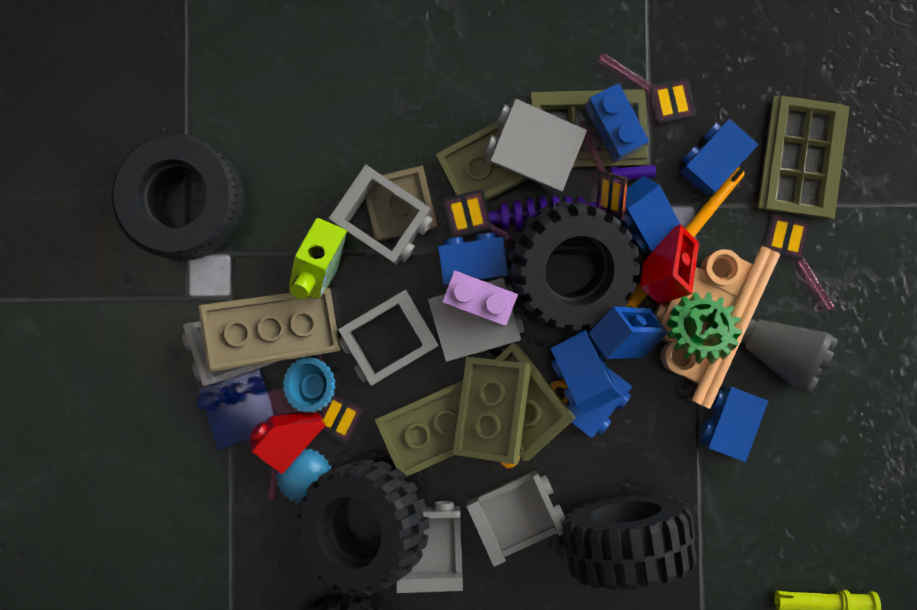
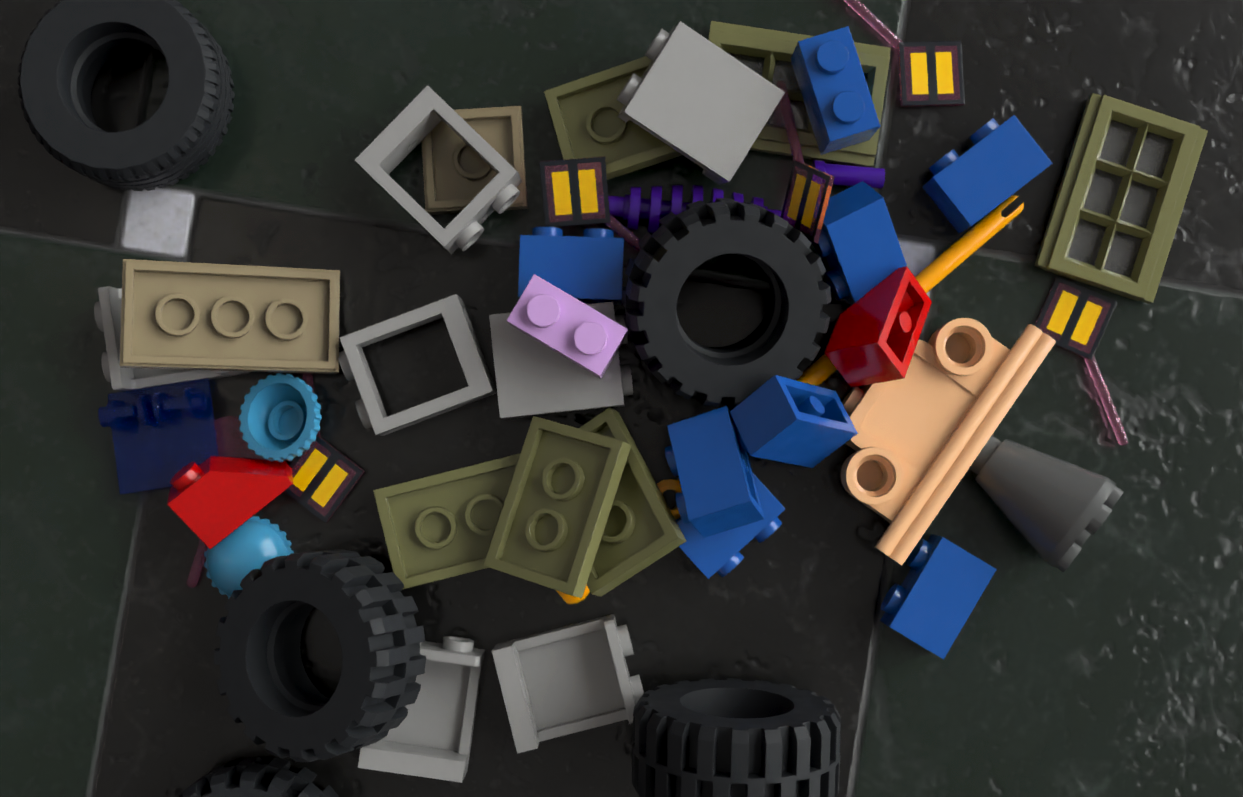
camera: 10 degrees right, 0 degrees up
lime torso [289,218,347,300] -> none
green gear [666,292,742,364] -> none

